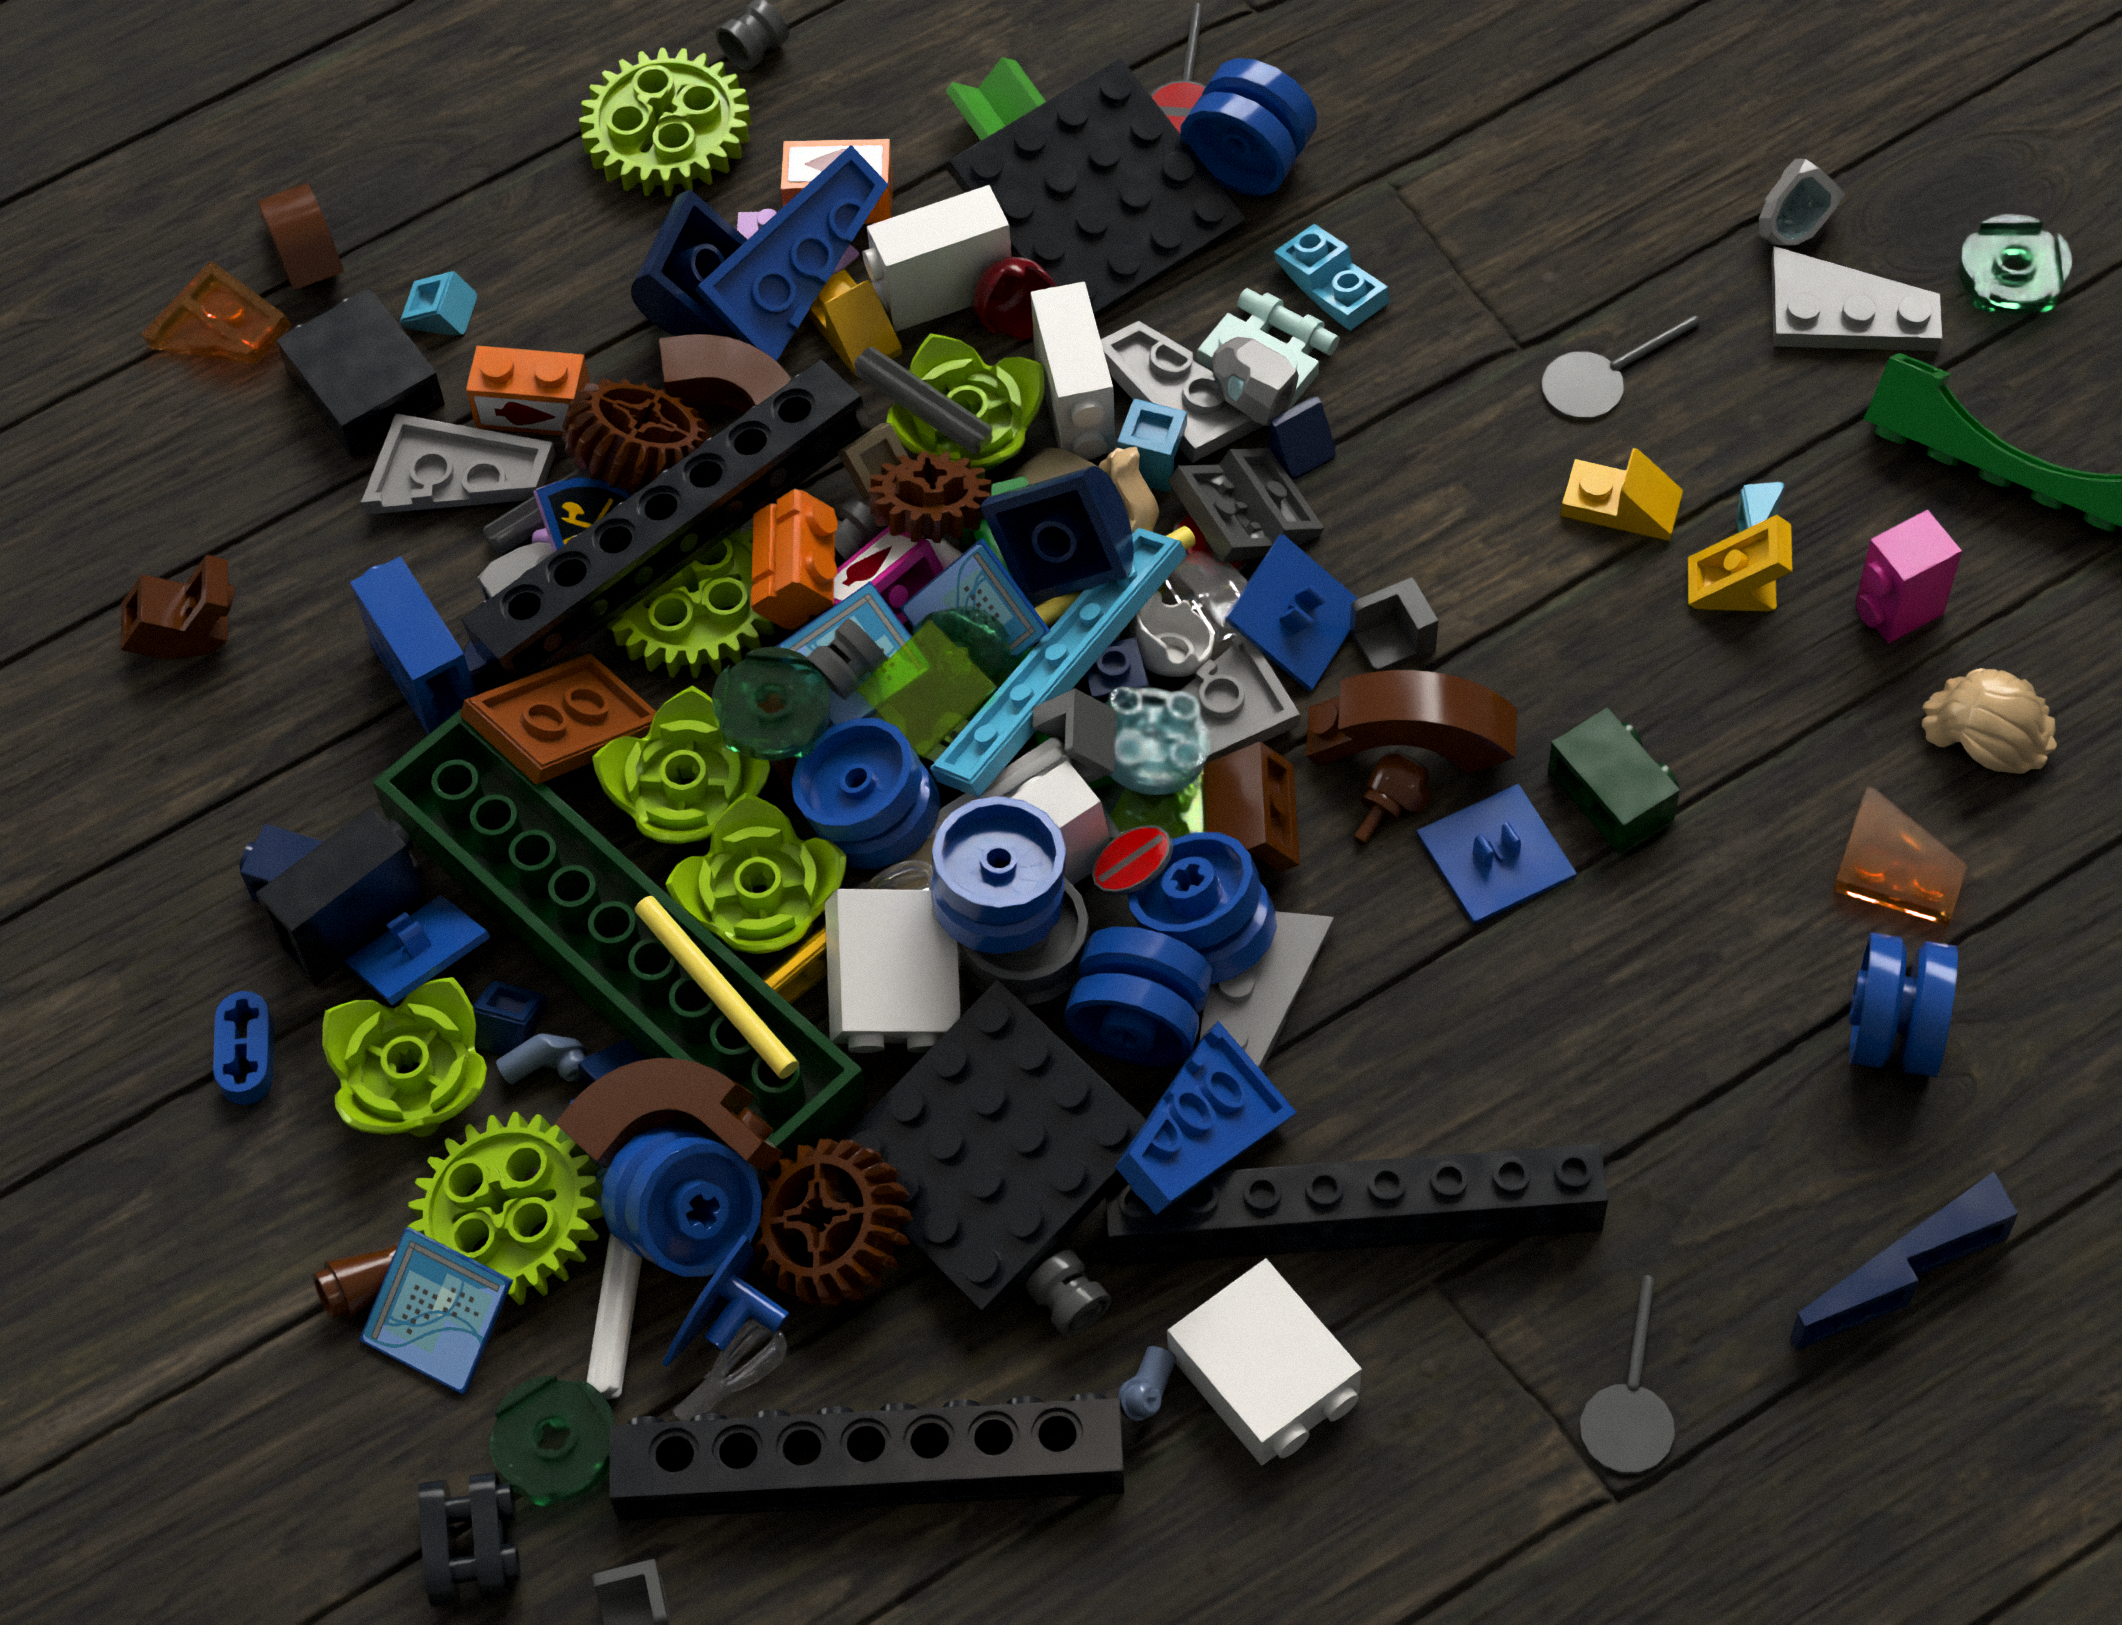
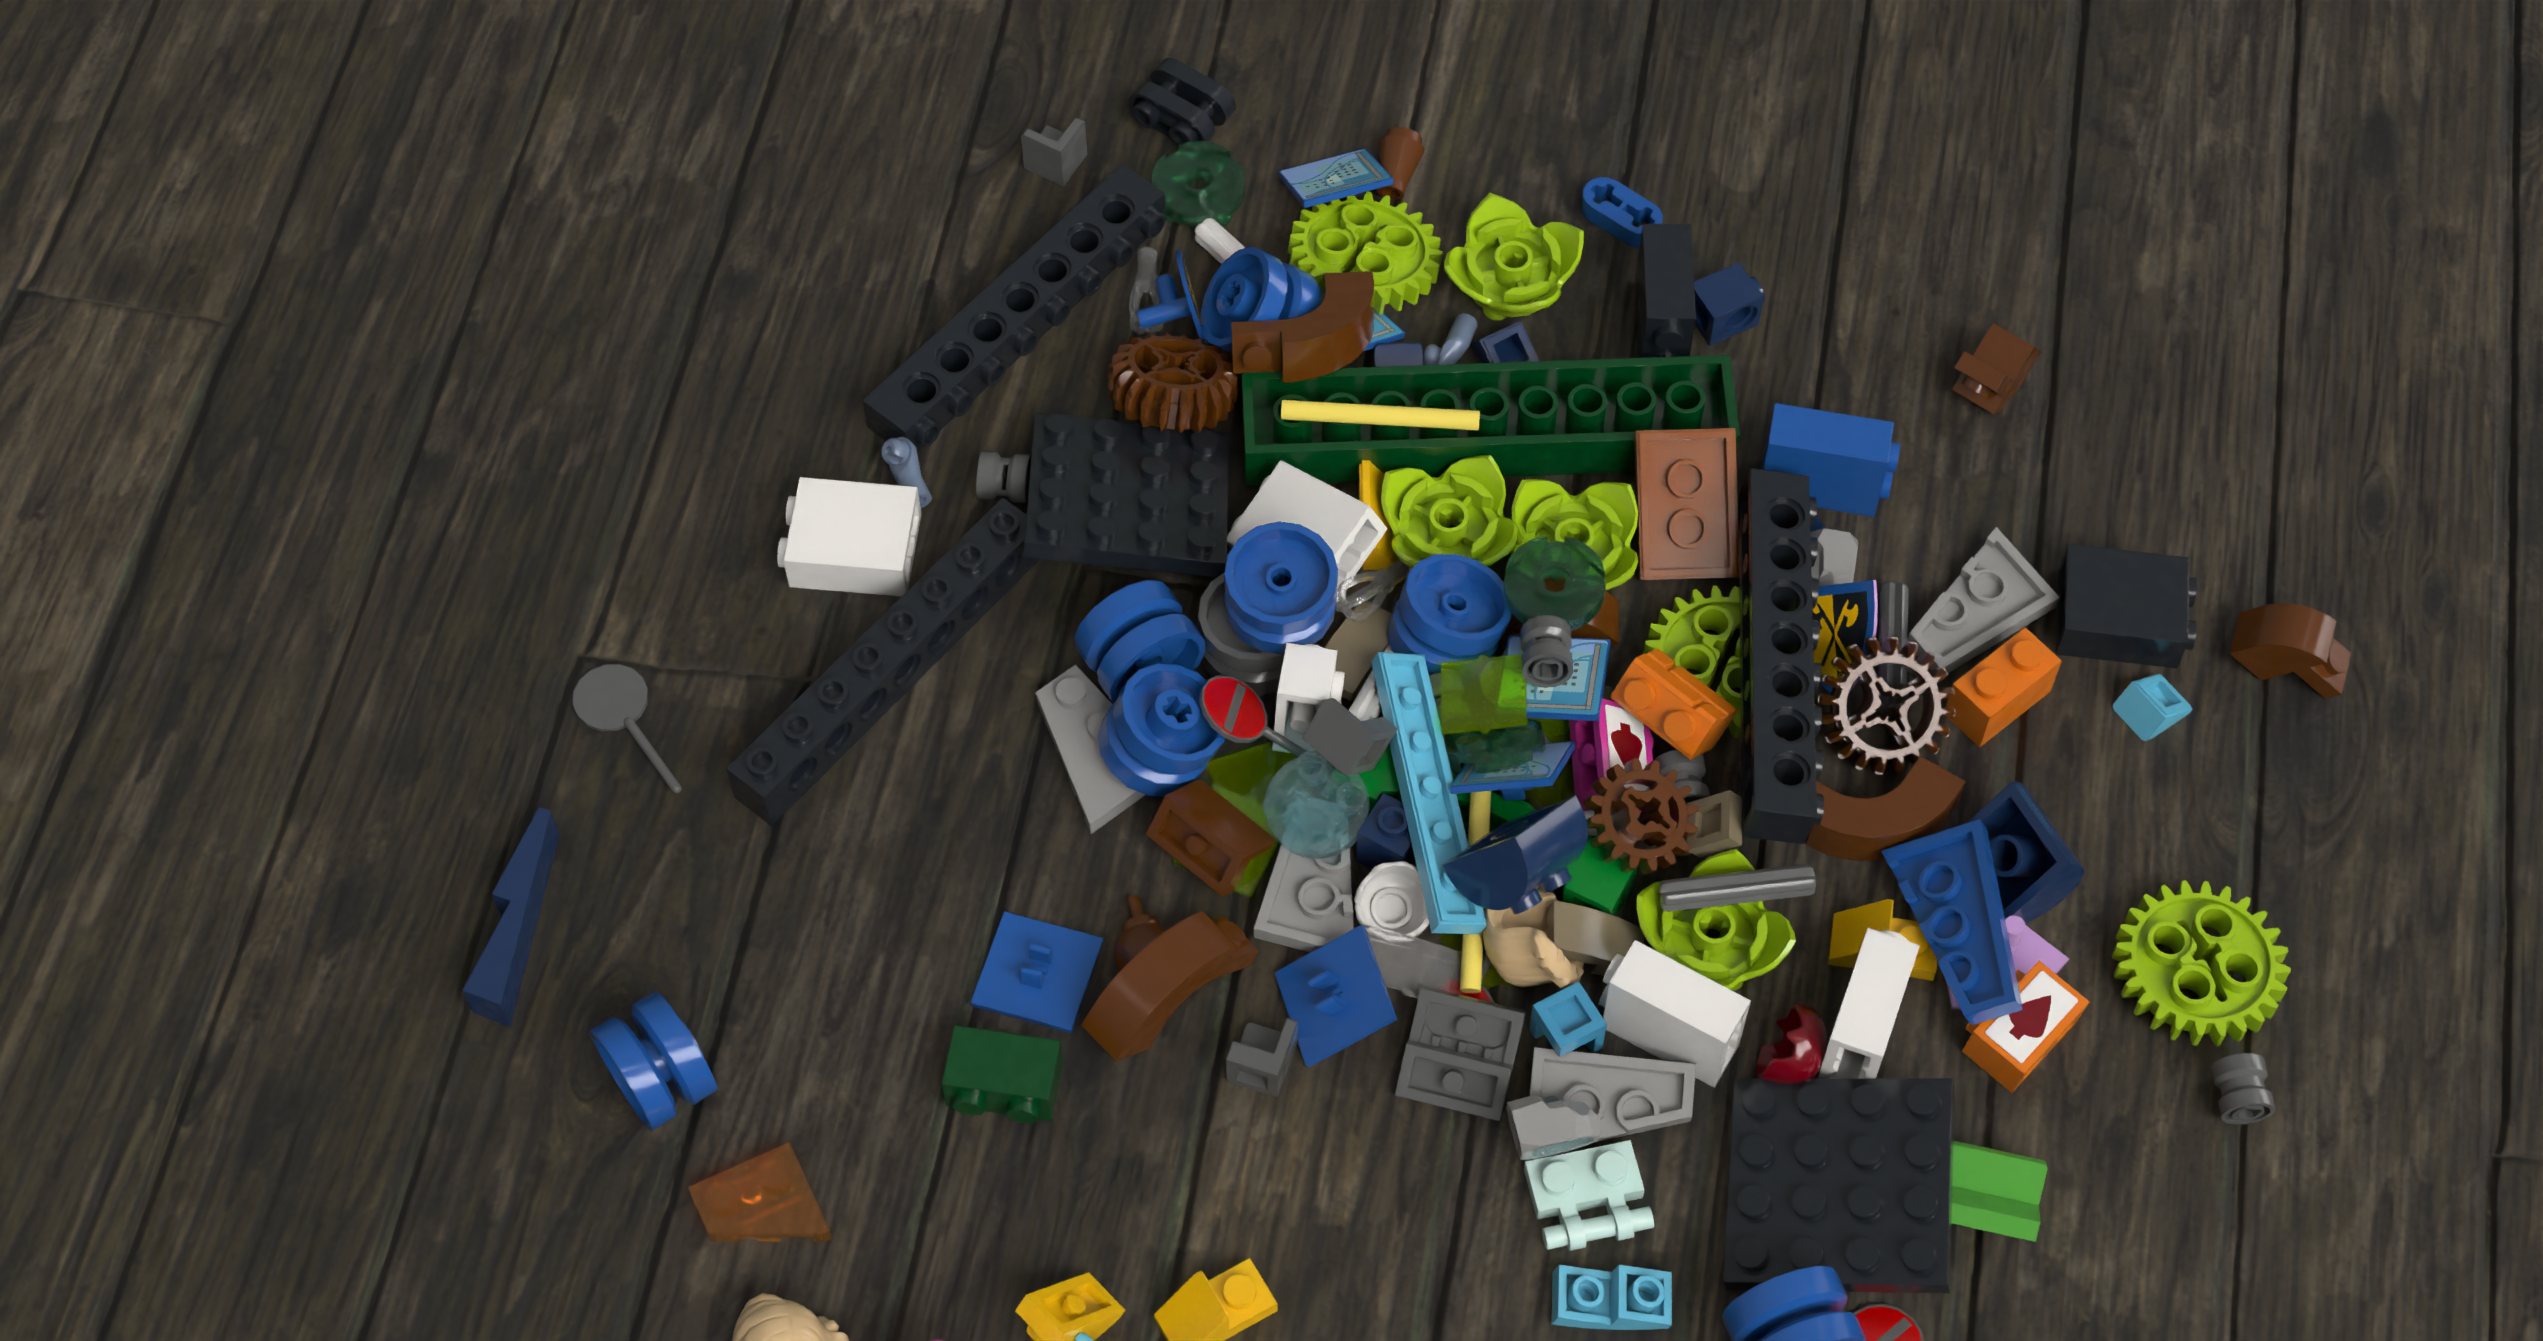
camera: 130 degrees right, 0 degrees up
clear orange wing [141,261,292,364] -> none
blue piece [344,895,491,1005] -> none
blue wing [1115,1021,1297,1215] -> none
dark blue slope [1270,396,1336,479] -> none

